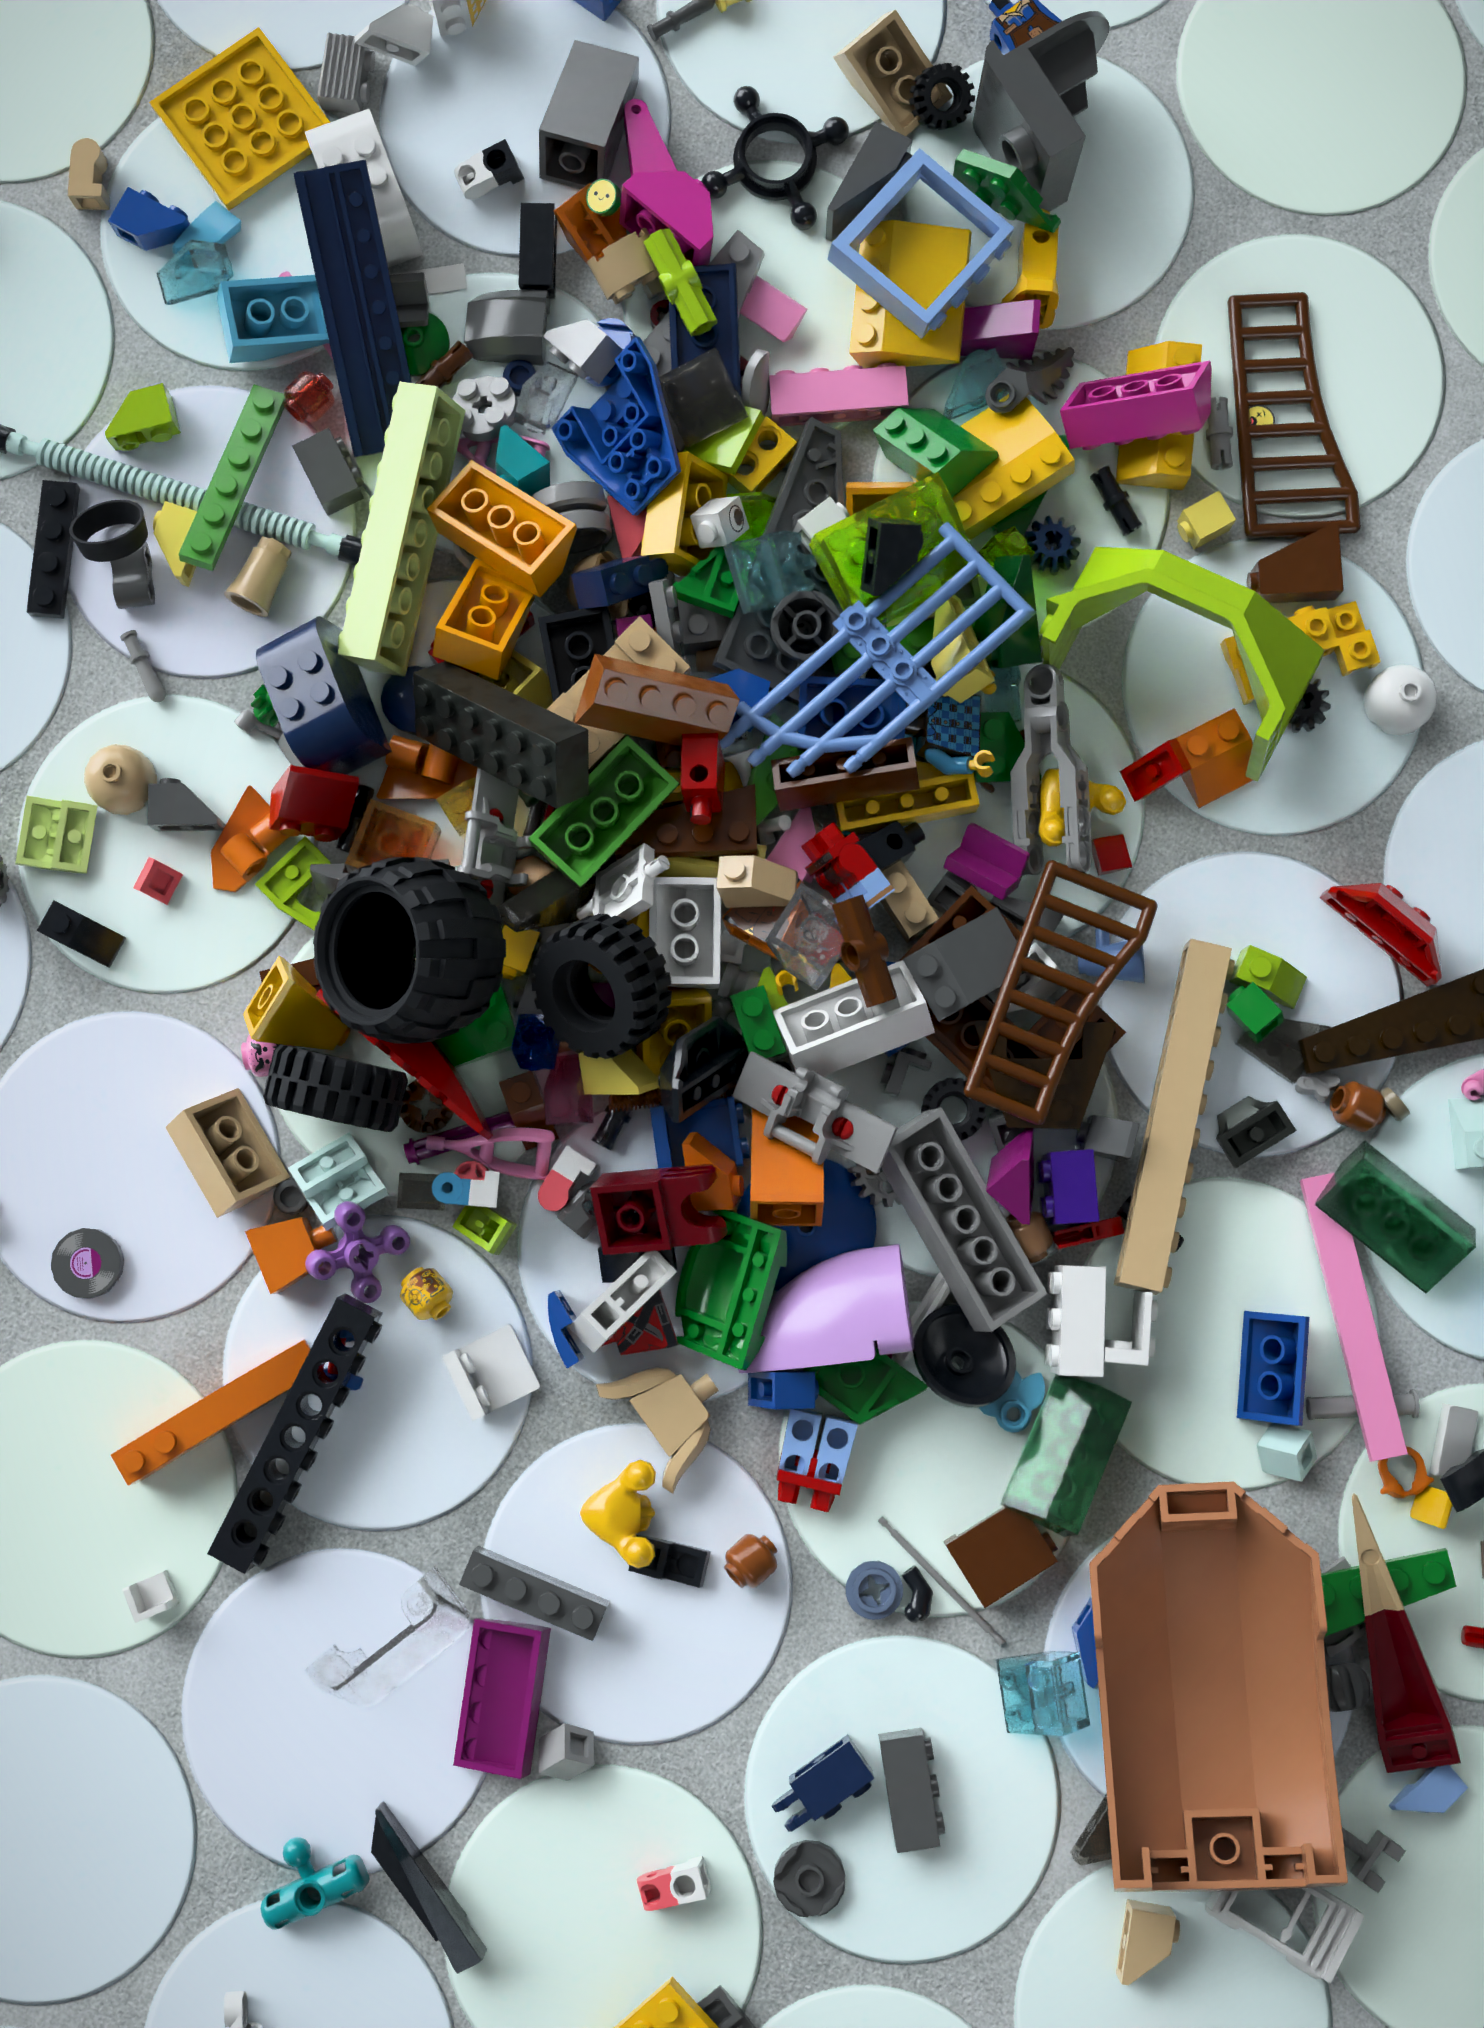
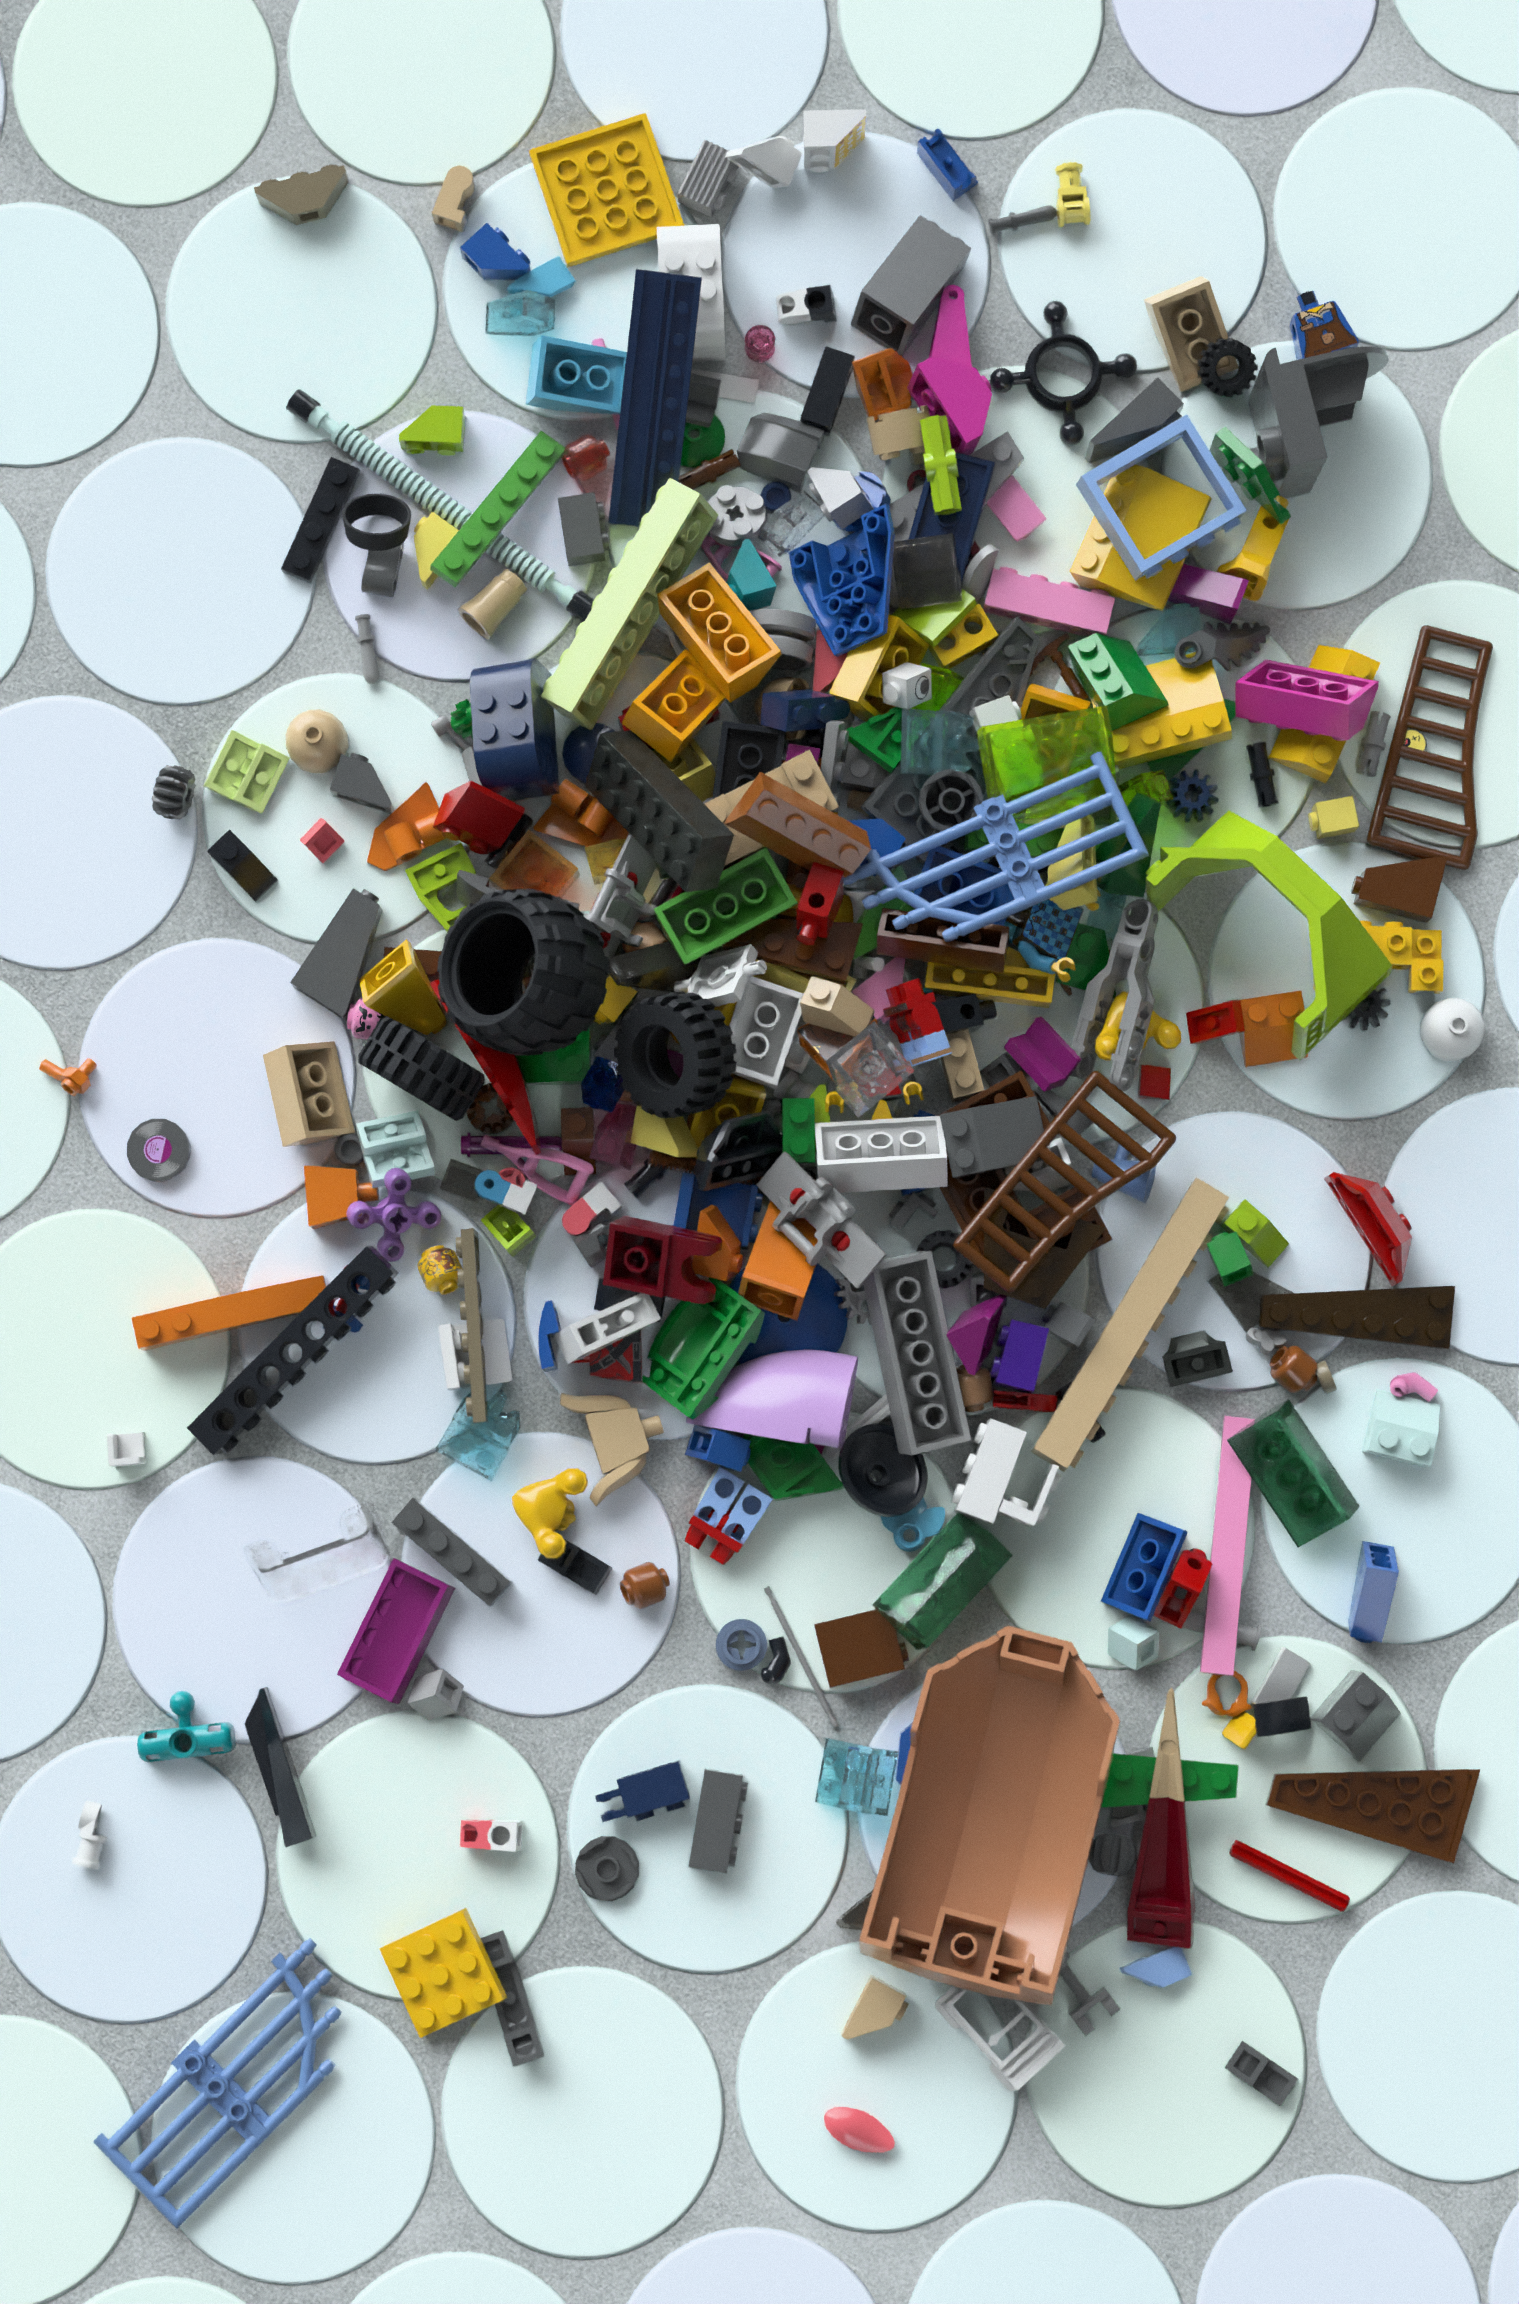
camera: 15 degrees right, 0 degrees up
light yellow tile [586,179,621,217] -> none
reddish brown piece [832,894,897,1008] -> none
black slope [860,517,924,596] -> none
none -> dark grey slope [290,888,383,1021]
none -> clear light blue plate [436,1389,520,1481]
none -> dark tan wing [455,1228,488,1423]
none -> clear pink wheel [745,325,776,363]
none -> reddish brown piece [1029,632,1089,700]
none -> red torso [1153,1548,1213,1629]

